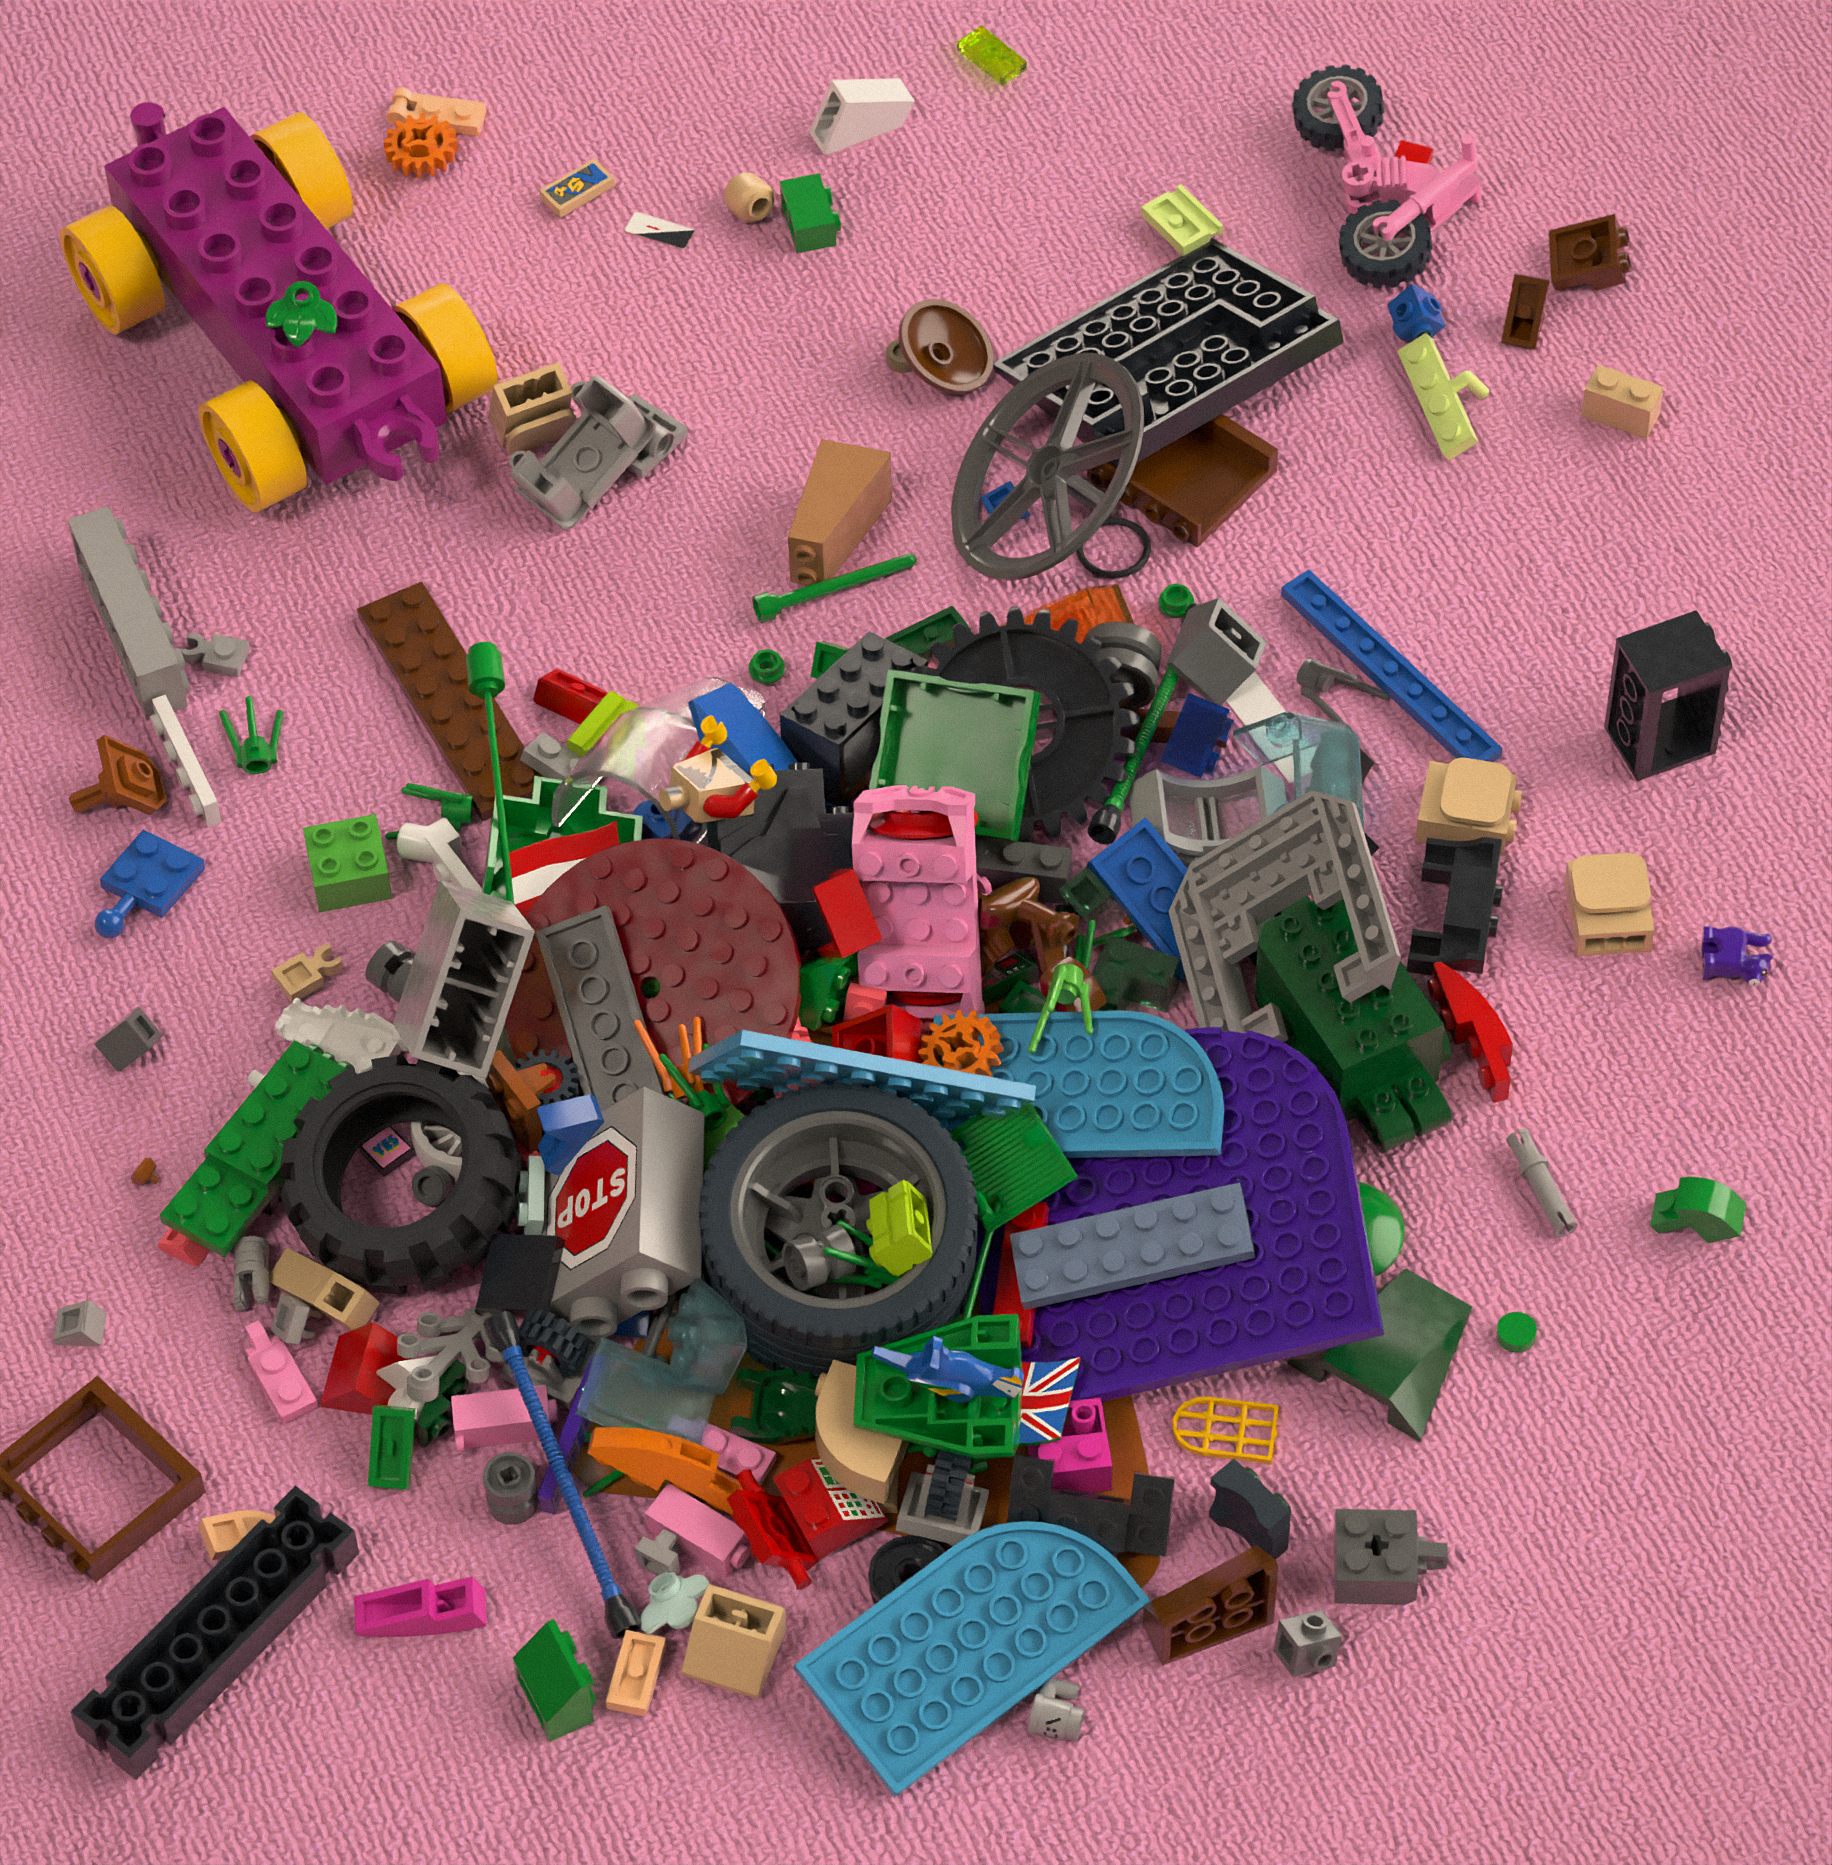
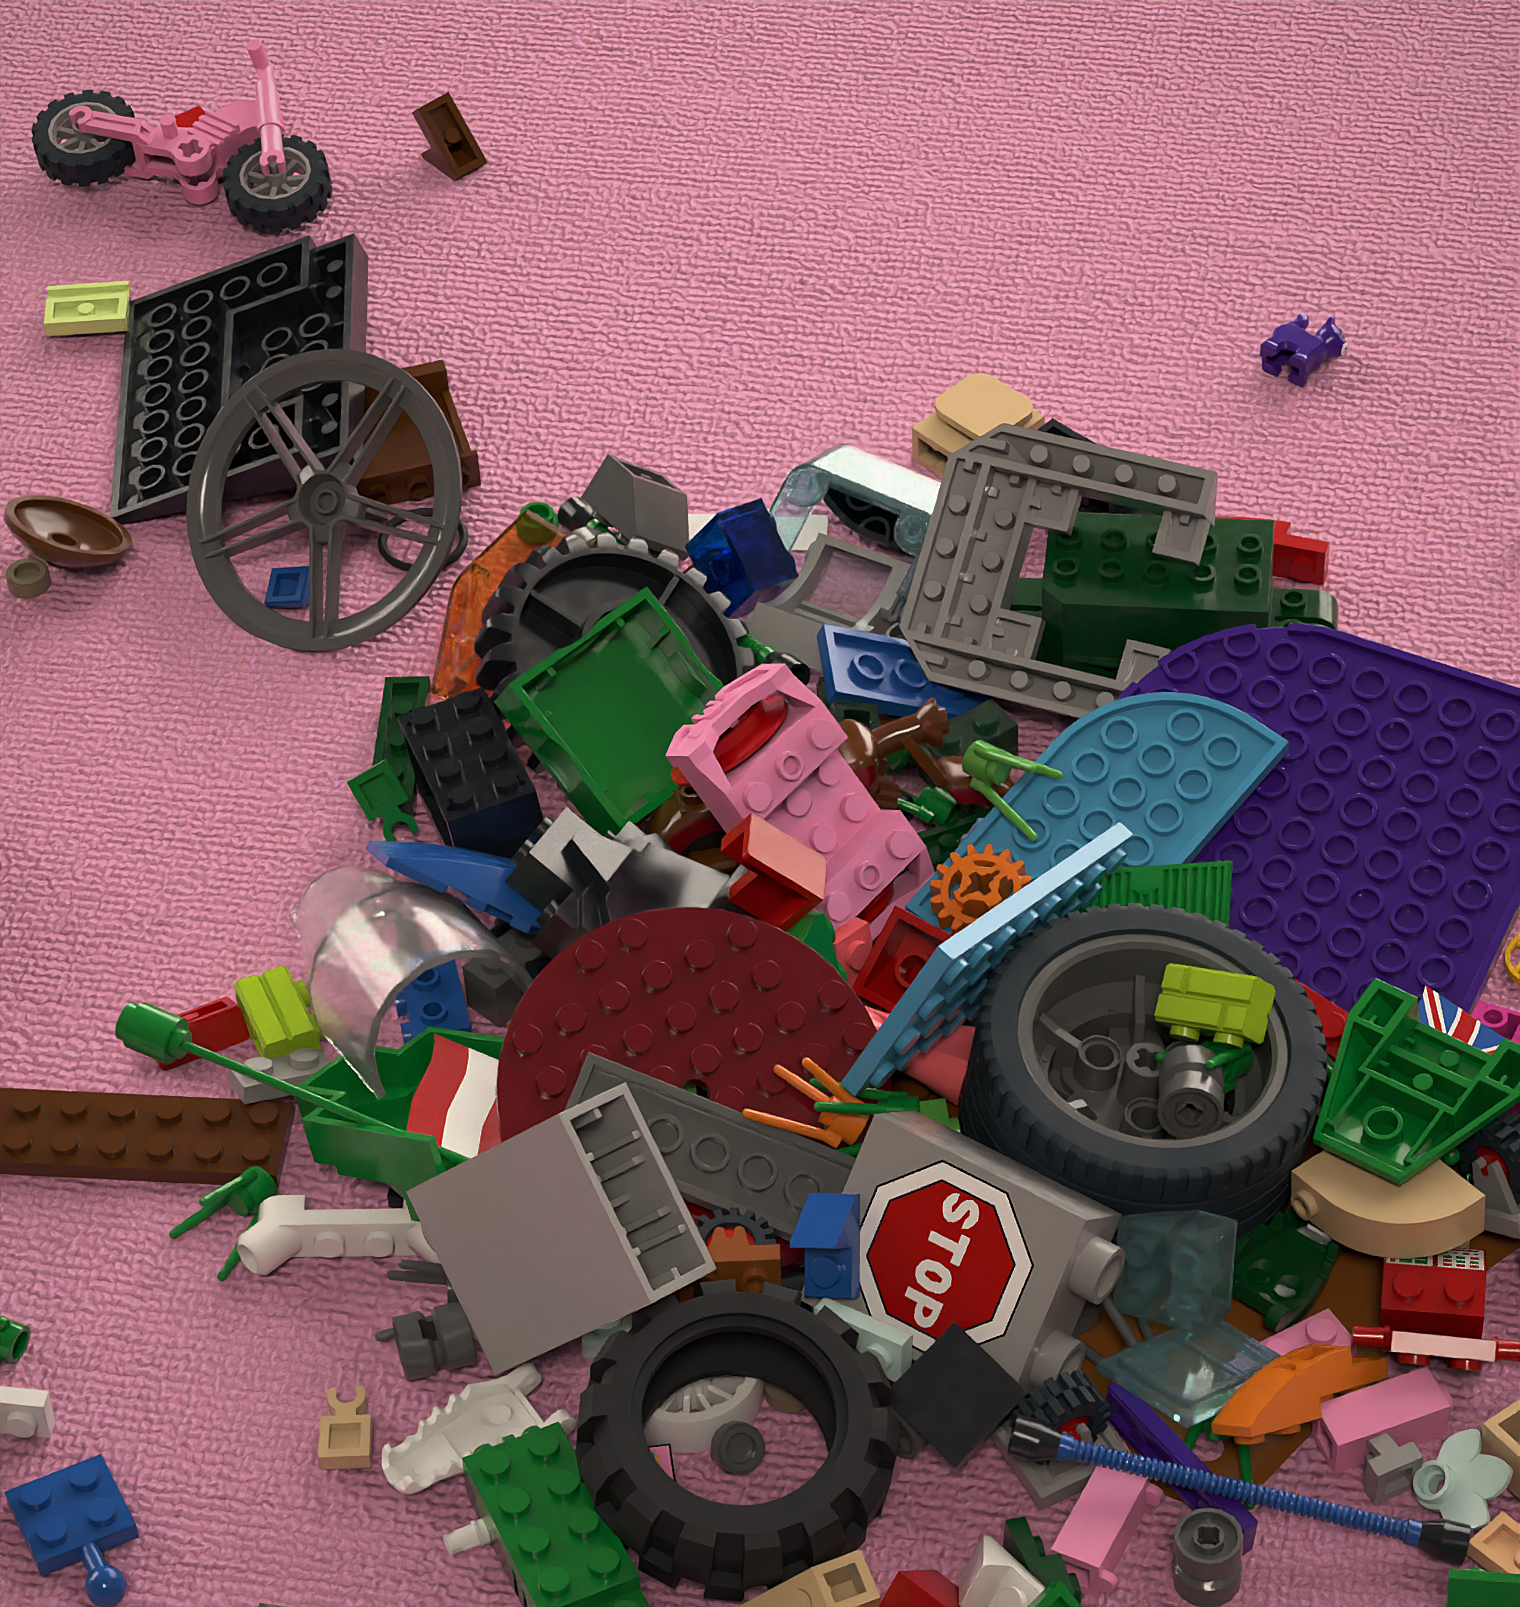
camera: 55 degrees left, 10 degrees down
bright green brick [303,814,393,913] -> none
light grey plant [397,1305,504,1402] -> none
torso [659,715,777,823] -> none
green plate [749,649,785,684] -> none
green piece [752,553,916,623] -> none
medium nougat slope [788,439,892,586] -> none
blue animal [871,1336,1024,1403] -> none
sand blue plate [1010,1182,1256,1310] -> none
blue plate [1281,569,1502,762] -> none
dark grey plant [1296,658,1390,732] -> none
blue brick [1387,284,1446,342] -> none
yellowish green plate [1397,333,1489,460] -> none
light grey pin [1506,1129,1578,1237] -> none
reddish brown plate [1548,214,1632,291] -> none
tan brick [1564,853,1654,956] -> none
tan brick [1581,365,1664,439] -> none
black hose [1604,610,1732,781] -> none

